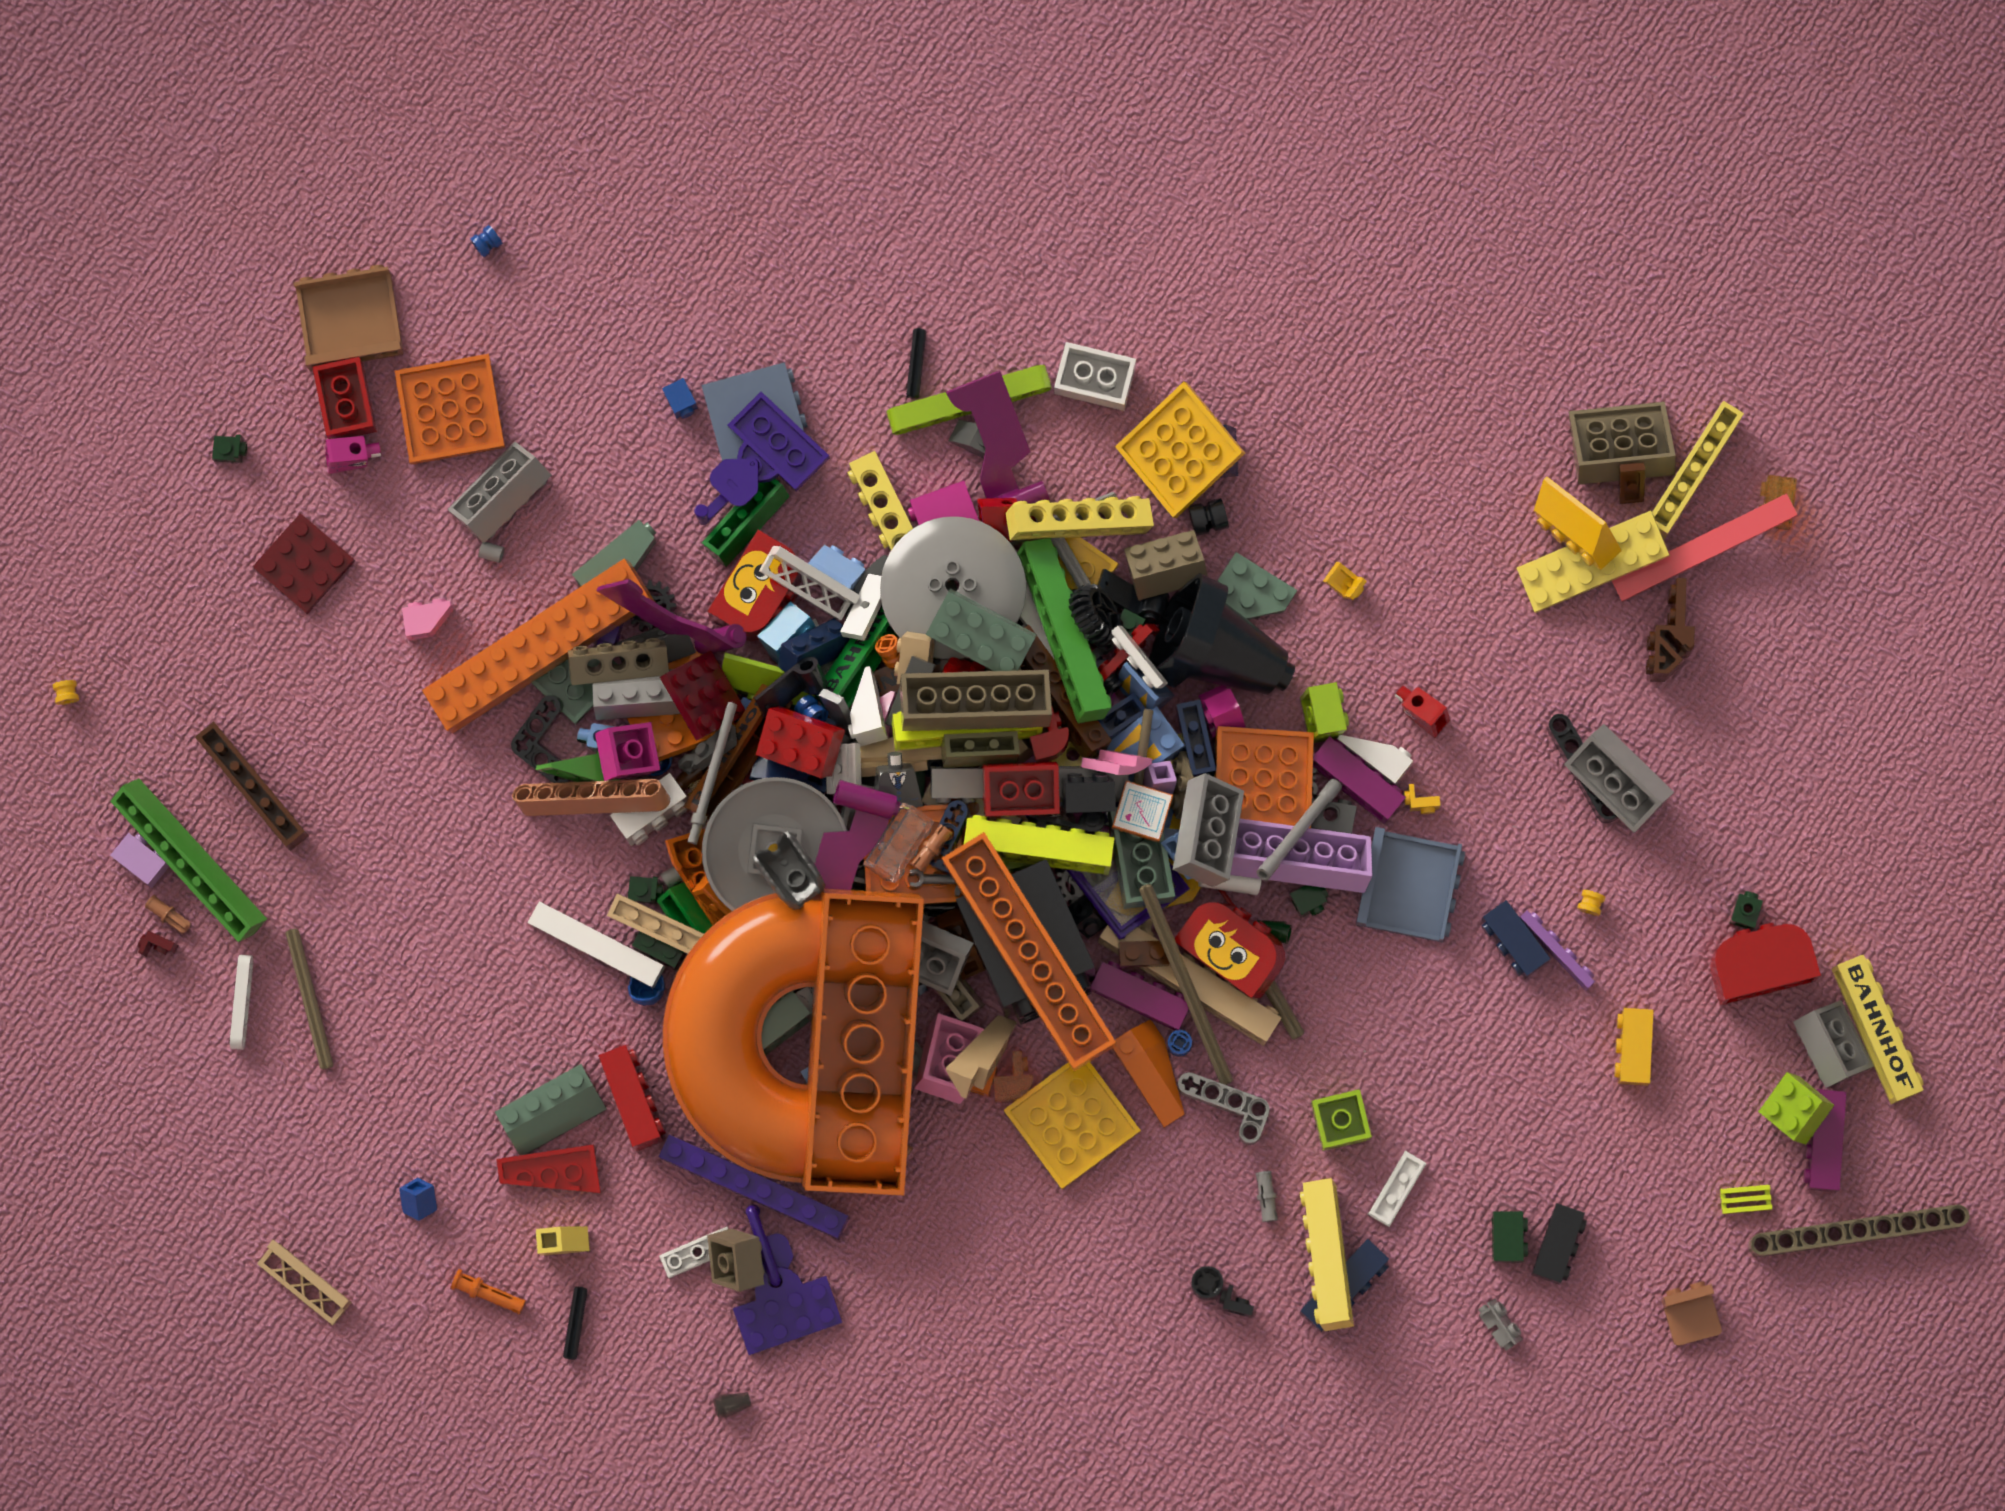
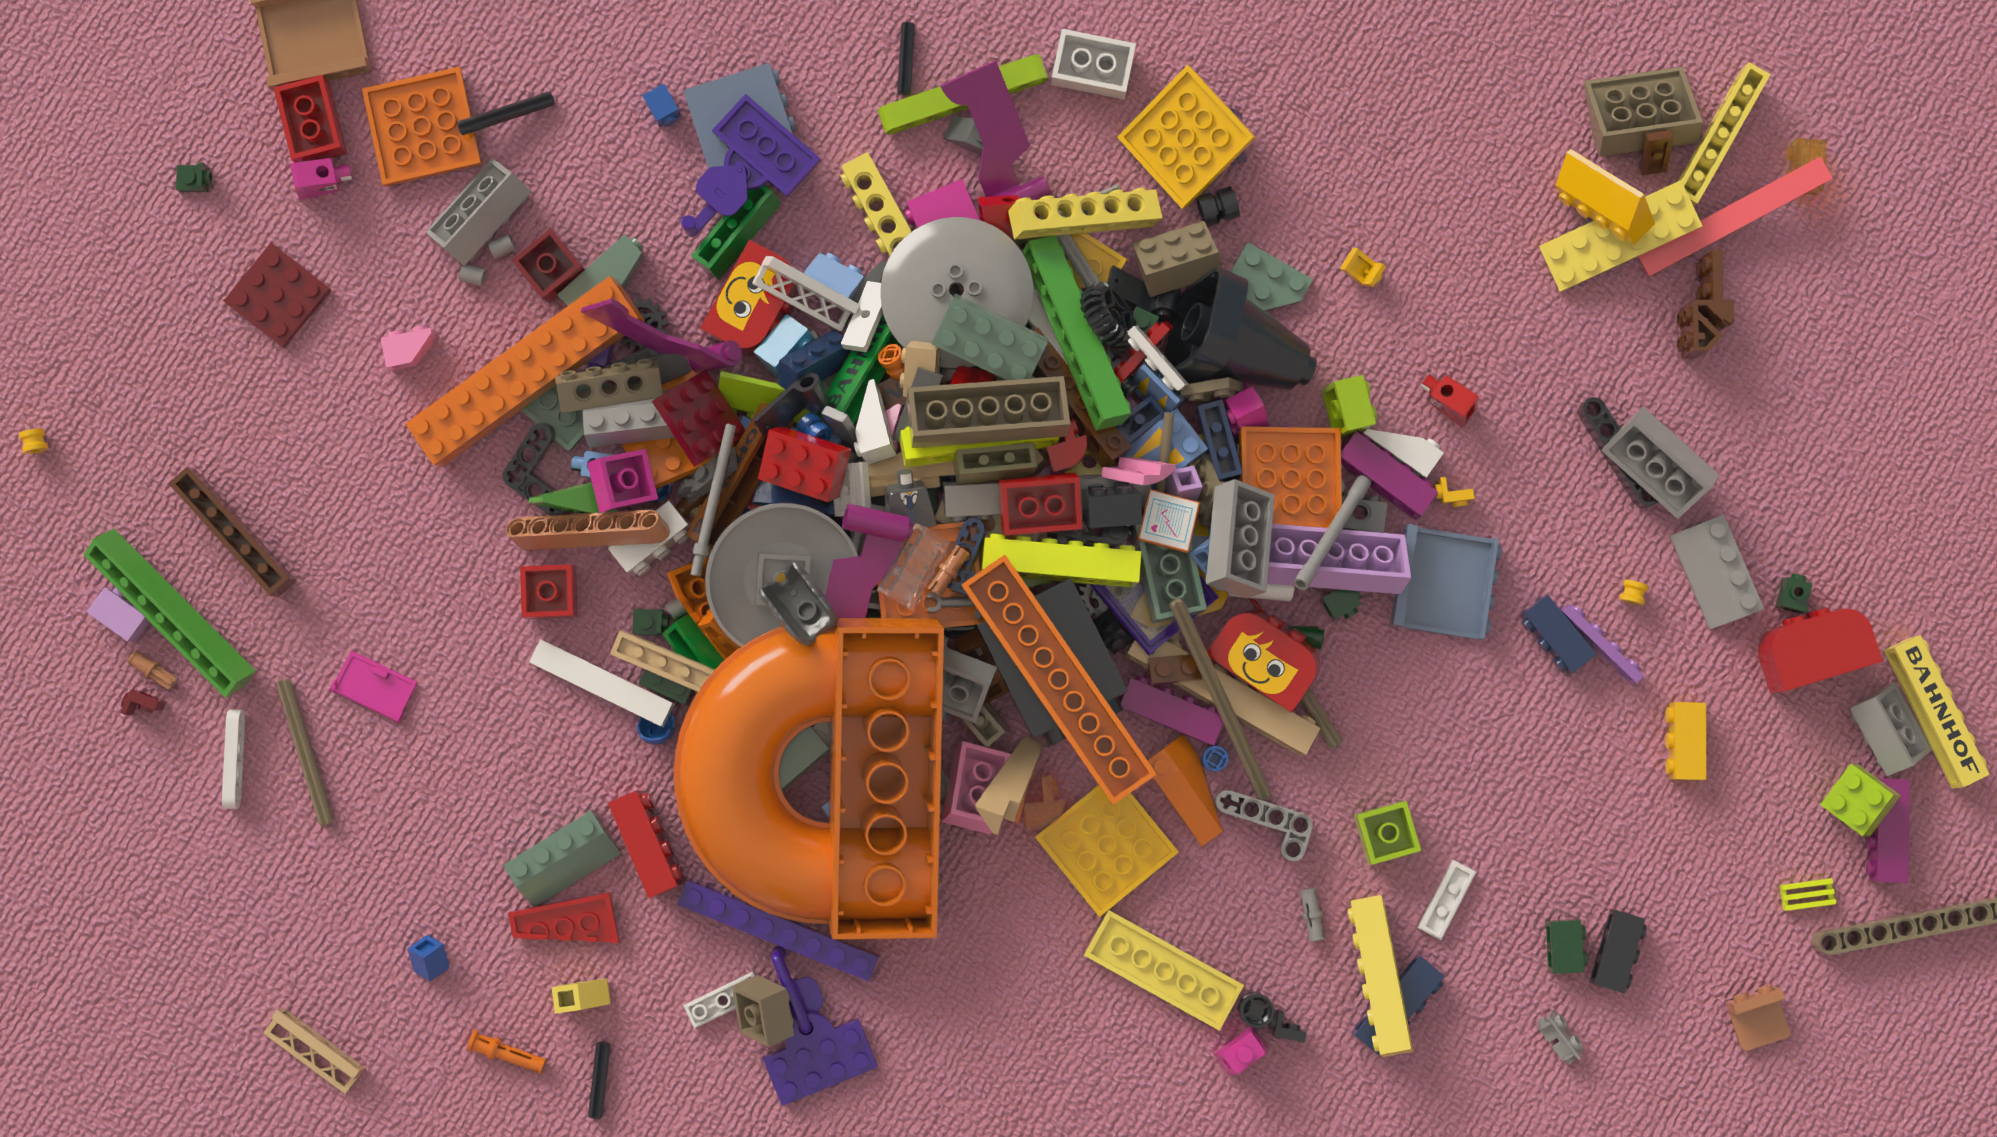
camera: 10 degrees left, 5 degrees up
none -> dark pink door [329,651,418,724]
none -> black axle [457,92,554,135]
none -> light grey hinge [488,234,516,259]
none -> dark red brick [511,228,585,304]
none -> red brick [520,564,578,619]
none -> light yellow plate [1084,910,1244,1031]
none -> dark tan plate [1180,377,1244,404]
none -> dark pink torso [1213,1026,1268,1075]
none -> light grey slope [1669,514,1764,630]

